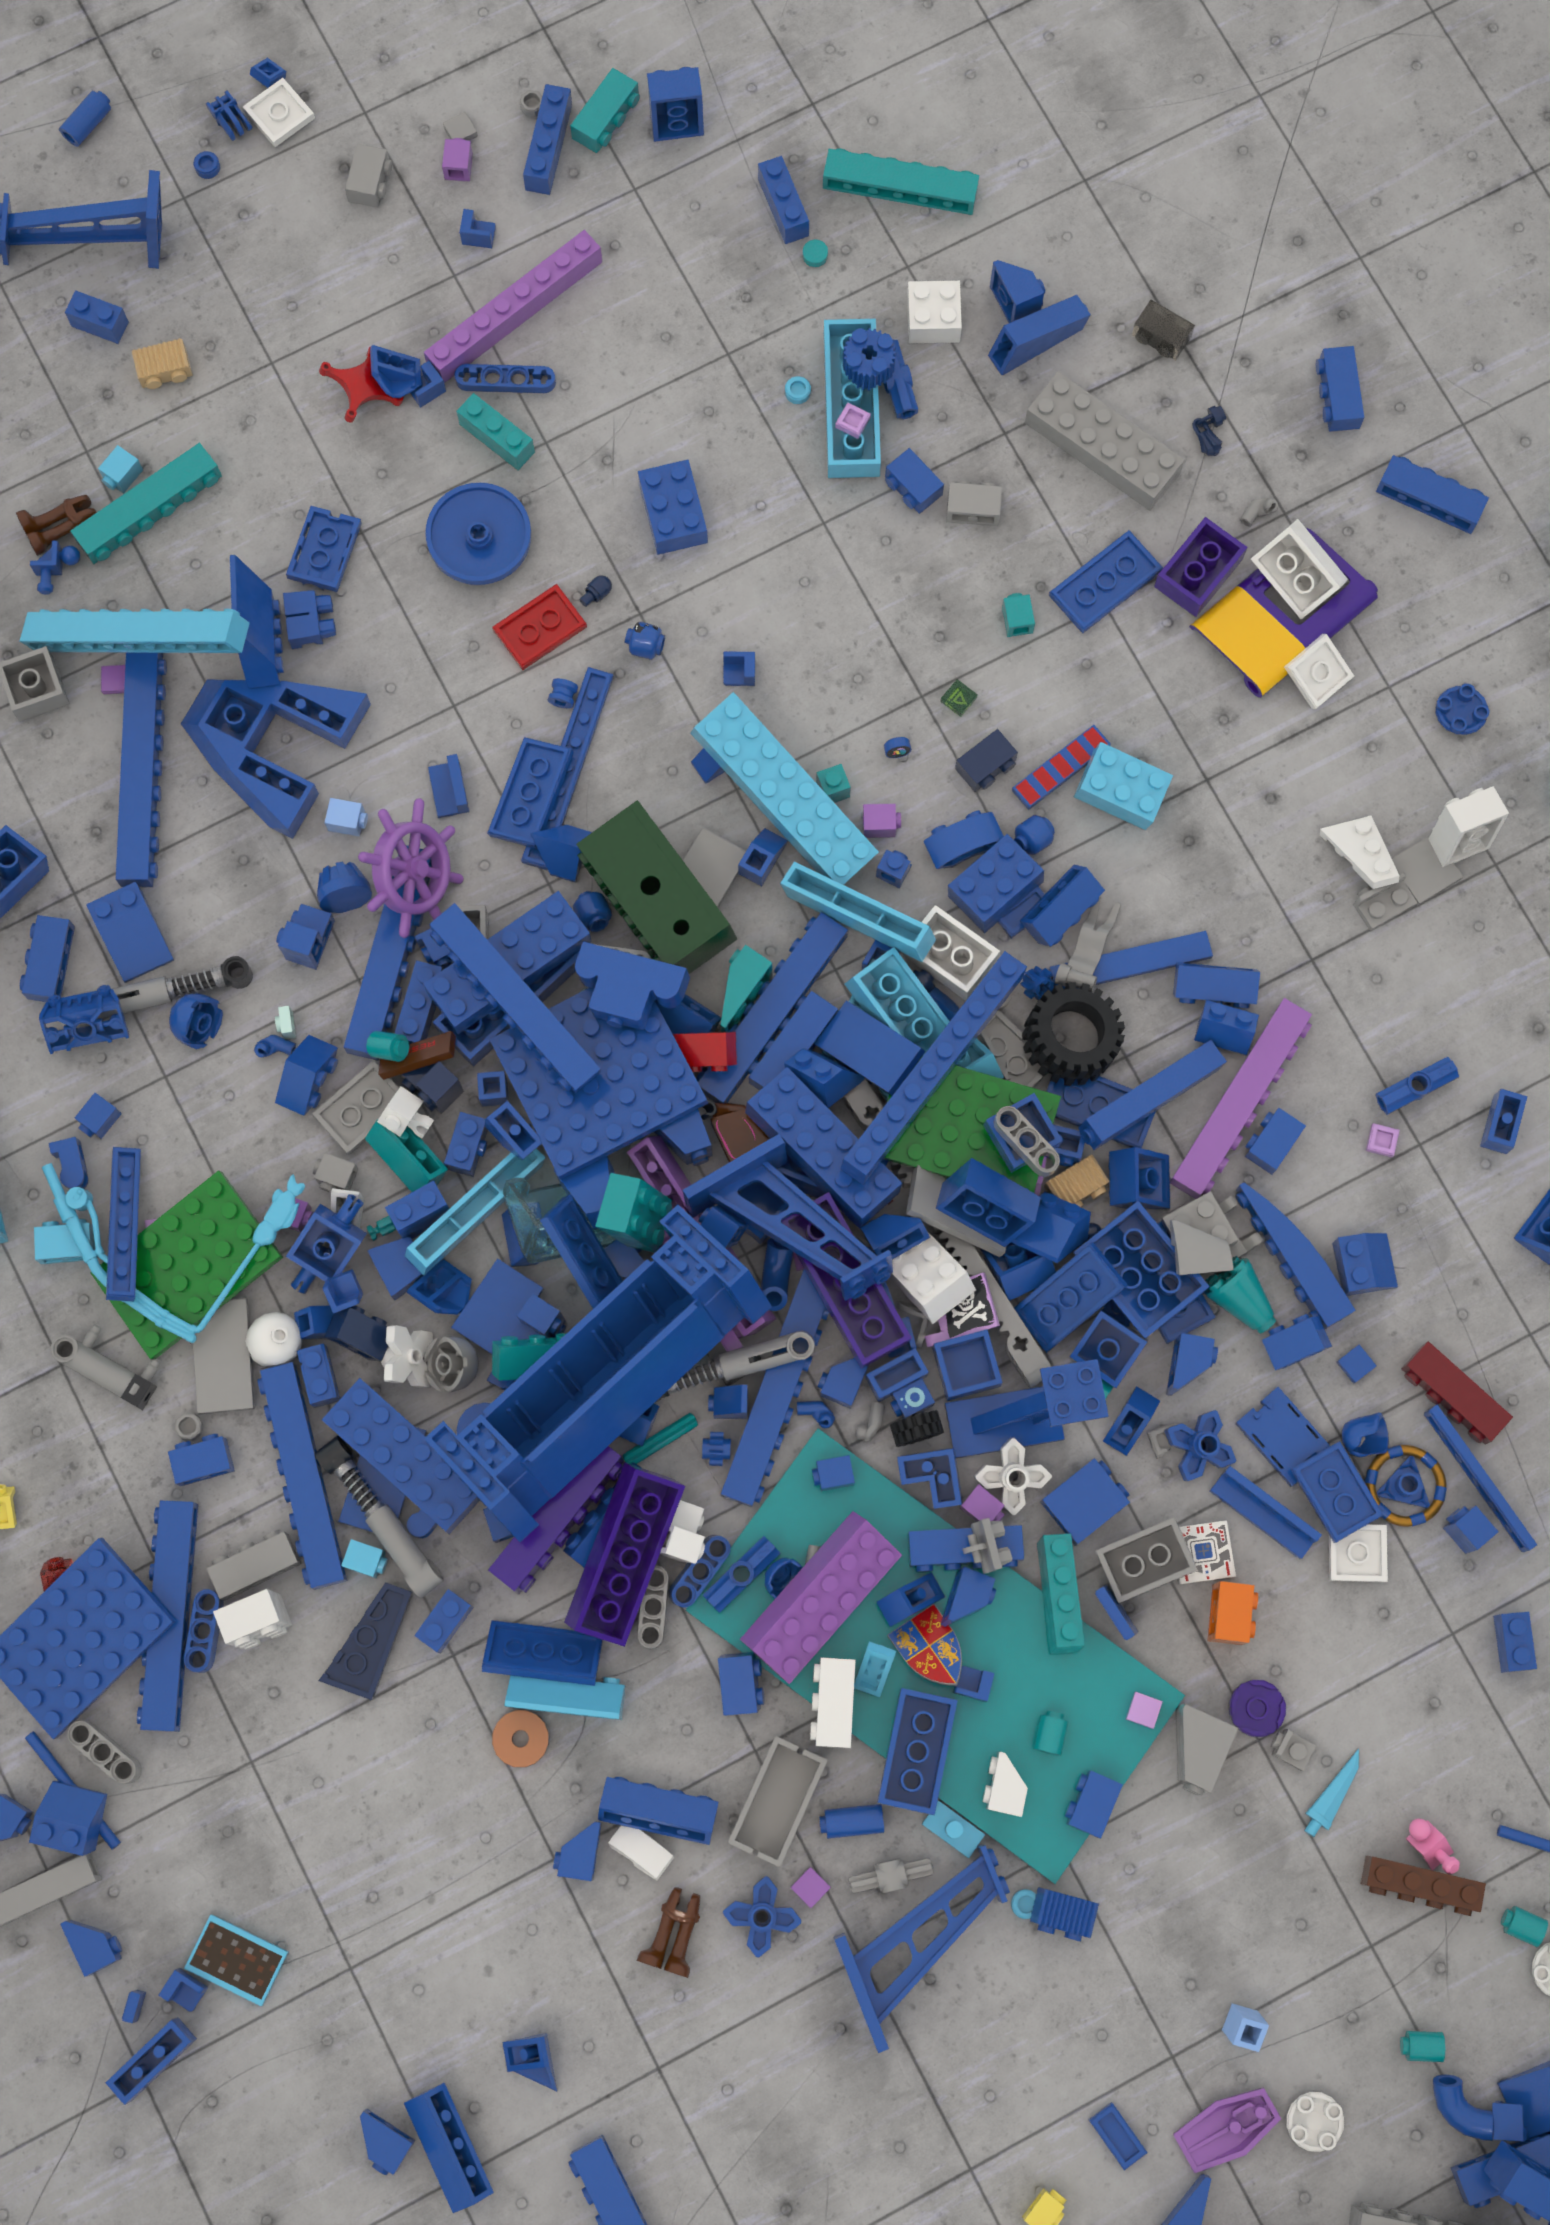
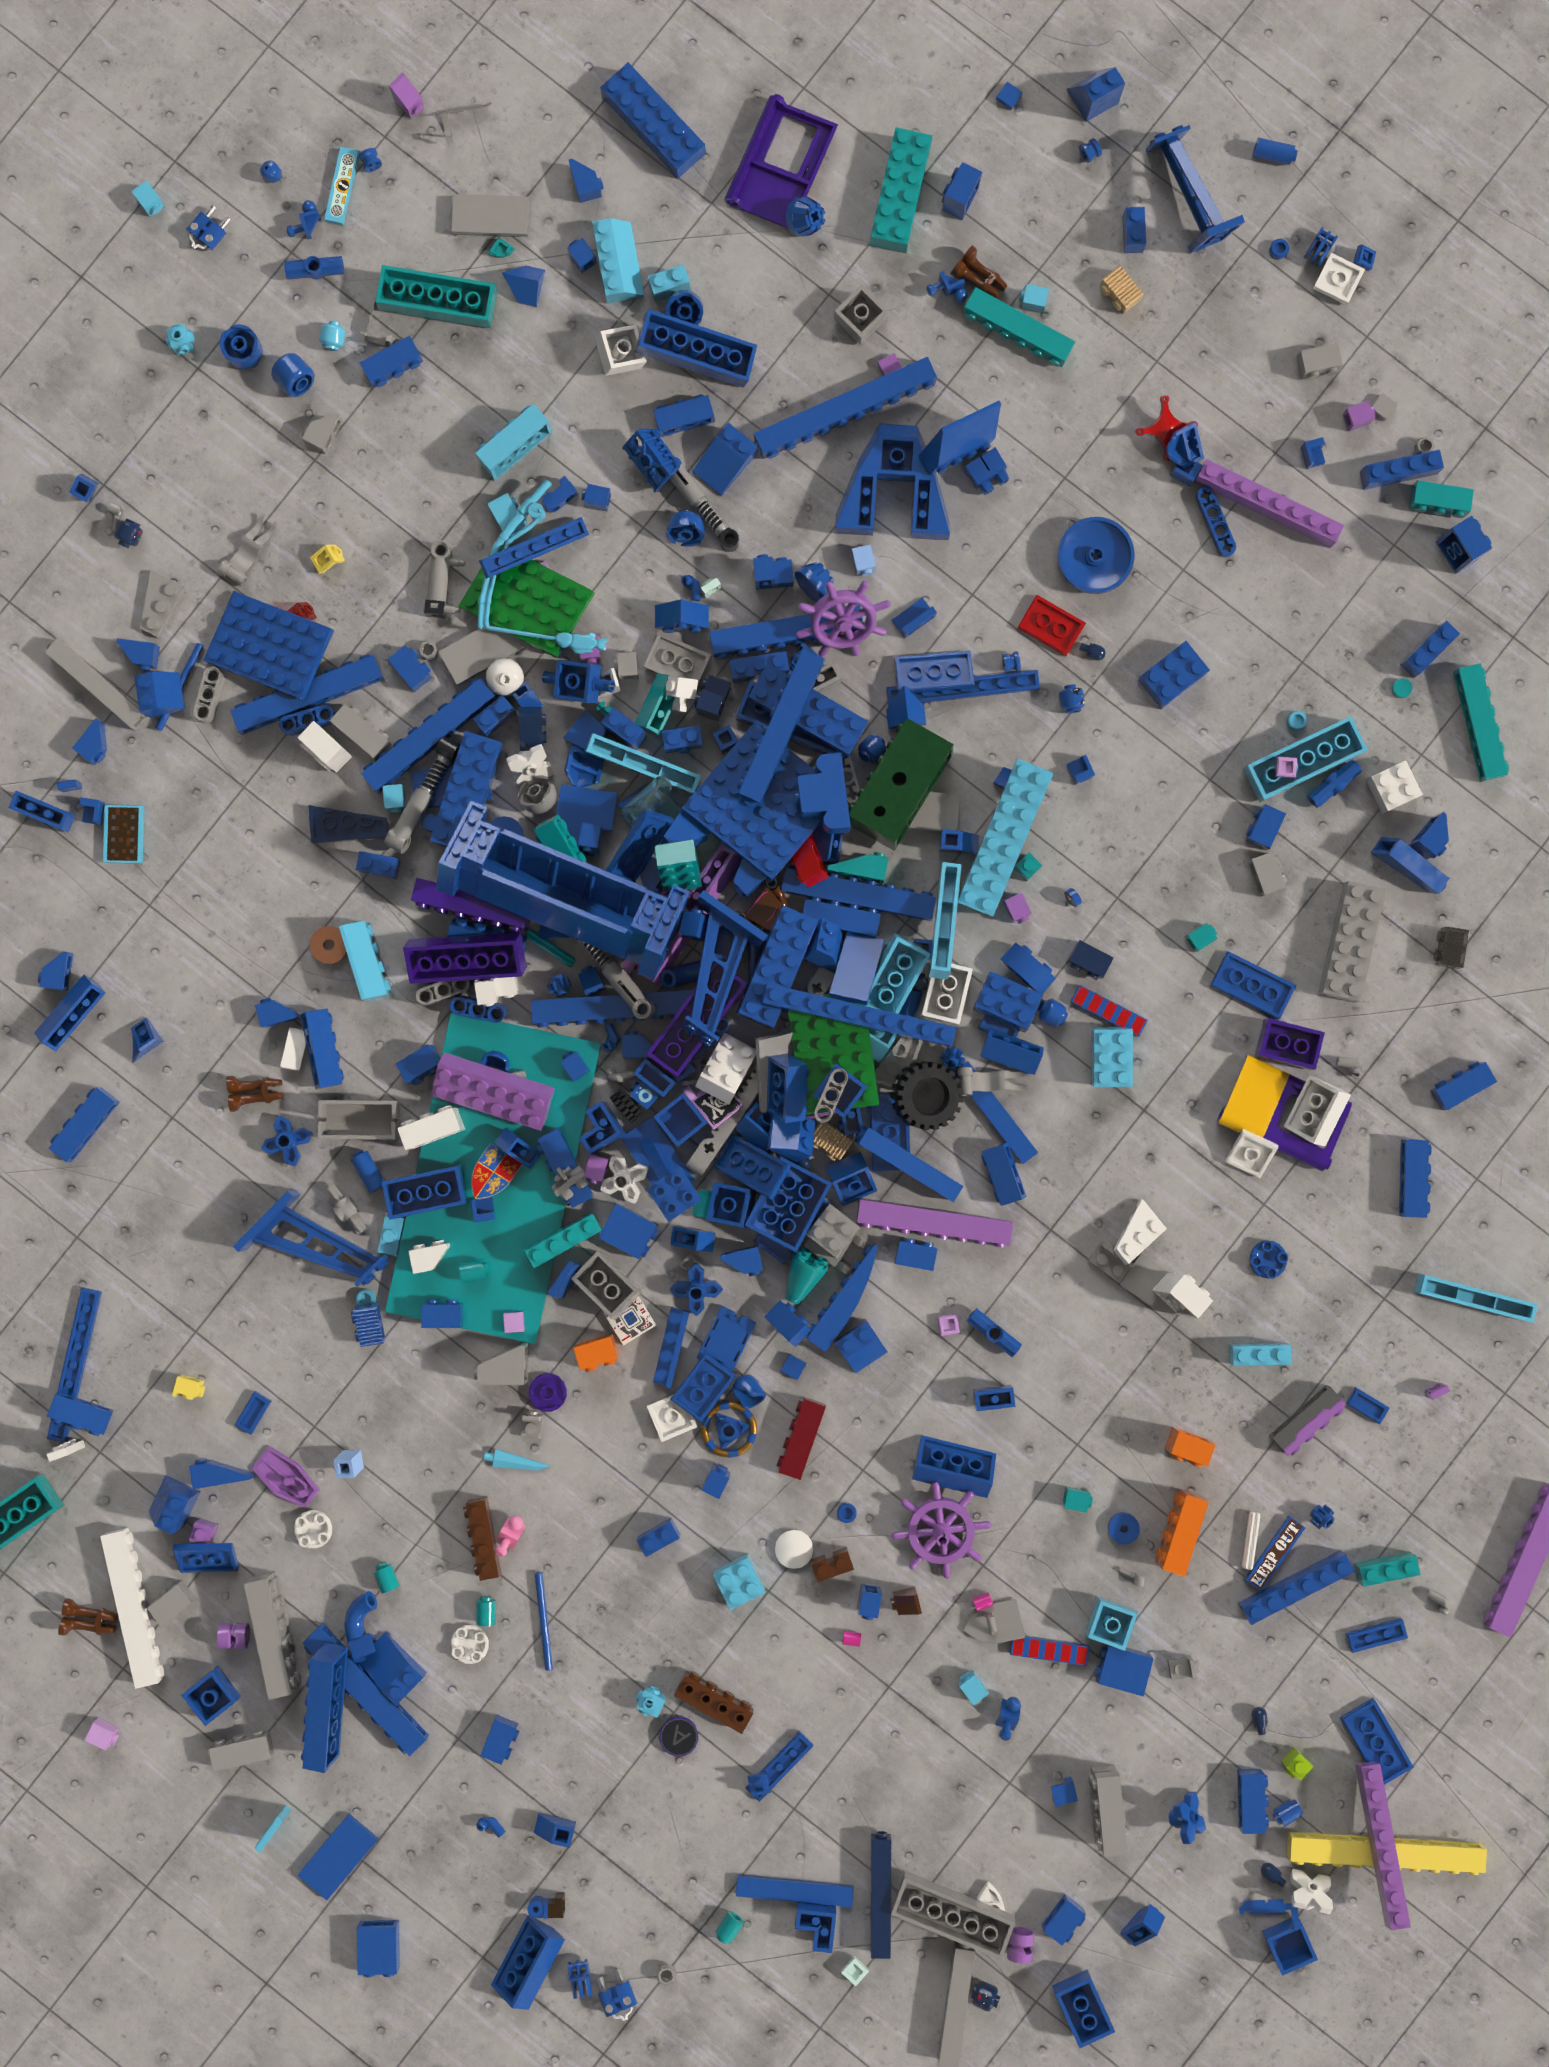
camera: 65 degrees right, 10 degrees up
medium azure brick [20,608,250,653] -> none
blue piece [286,506,362,592] -> none
blue panel [323,1269,363,1314] -> none
teal brick [366,1031,409,1062] -> none
reddish brown tile [378,1031,456,1080] -> none
teal brick [456,393,535,471] -> none
blue tile [482,1620,603,1686] -> none
blue slope [484,1100,542,1160] -> none
blue piece [703,1536,781,1613] -> none
medium lavender tile [790,1867,831,1908] -> none
blue brick [843,328,896,391] -> none
medium azure tile [854,1641,896,1697] -> none
blue slope [861,1214,930,1260] -> none
blue brick [876,850,912,889] -> none
clear green tile [940,679,978,717] -> none
blue slope [940,1567,996,1627] -> none
light grey slope [1170,1220,1234,1275] -> none
dark blue piece [1192,406,1226,456] -> none
blue brick [1194,1000,1259,1055] -> none
blue tile [1424,1404,1537,1552] -> none

